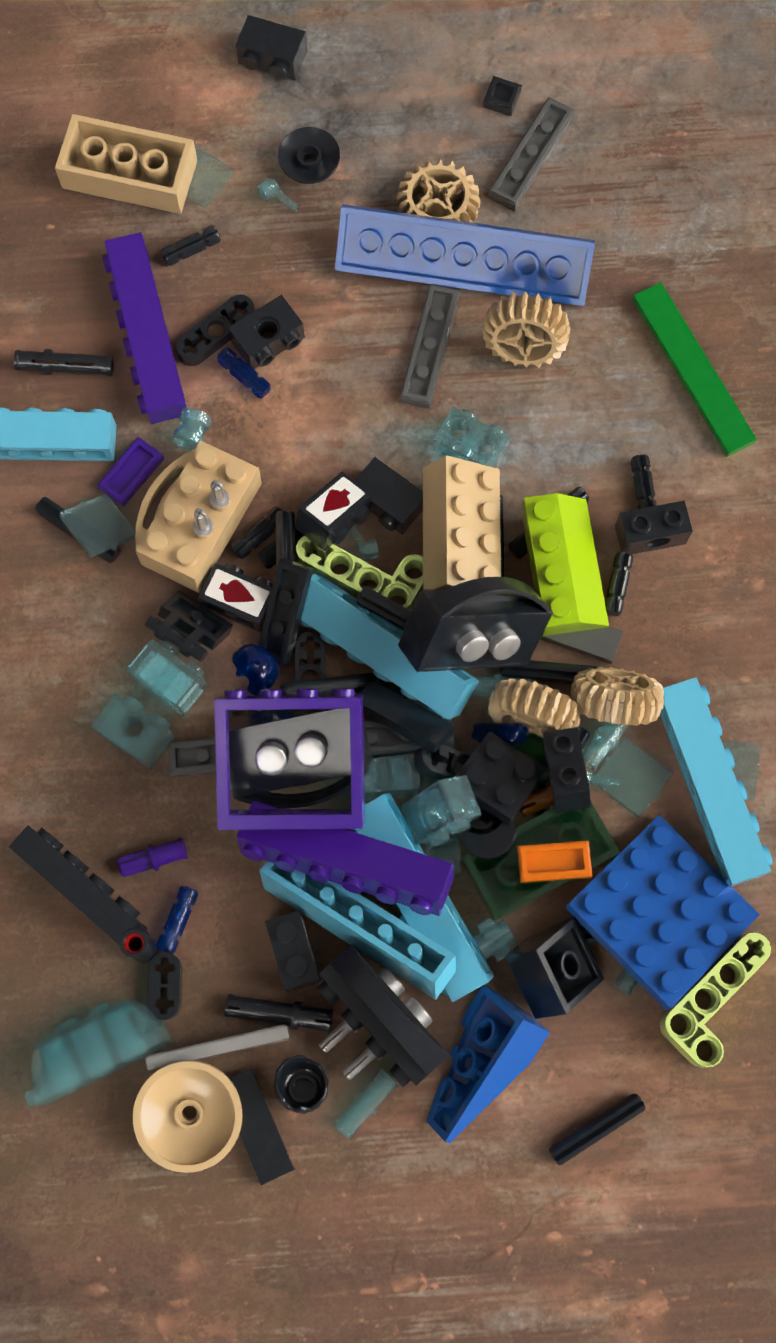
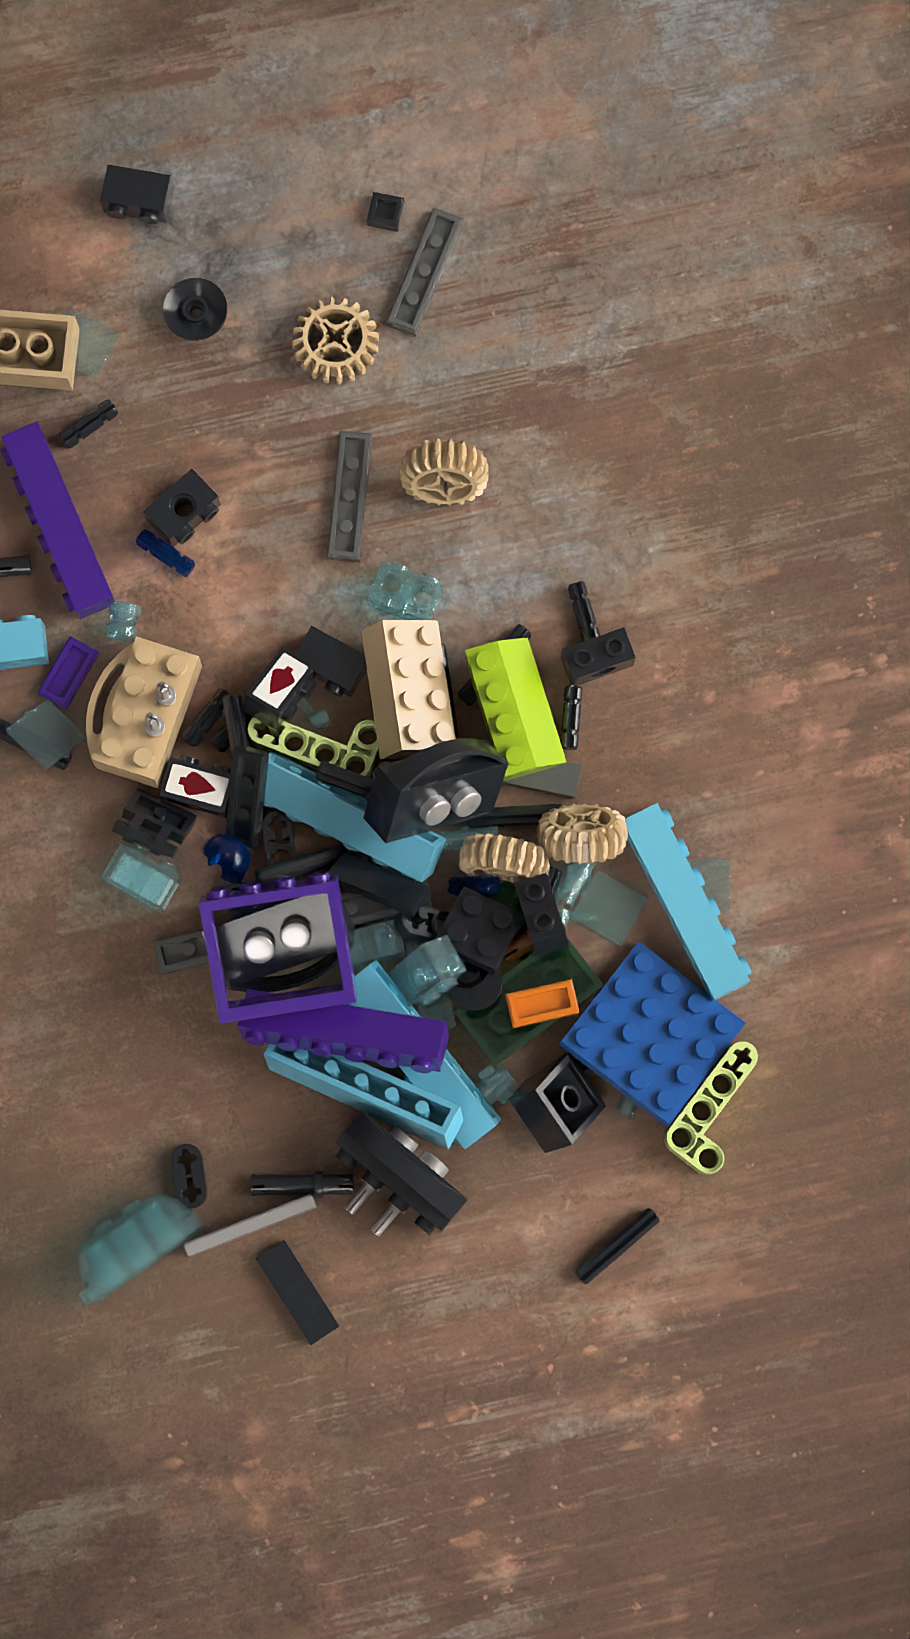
camera: 10 degrees left, 5 degrees up
black hinge [9,825,159,963] -> none
clear light blue brick [91,693,175,770] -> none
dark purple axle [117,838,188,877] -> none
tan dish [133,1060,243,1173] -> none
clear blue axle [156,886,198,954] -> none
black beam [176,295,255,366] -> none
clear light blue hand [258,178,300,212] -> none
black brick [265,910,321,992] -> none
black hair [273,1055,329,1114] -> none
clear light blue pin [333,1069,399,1139] -> none
plate [335,204,595,306] -> none
blue wedge [426,984,550,1143] -> none
green tile [632,282,757,457] -> none

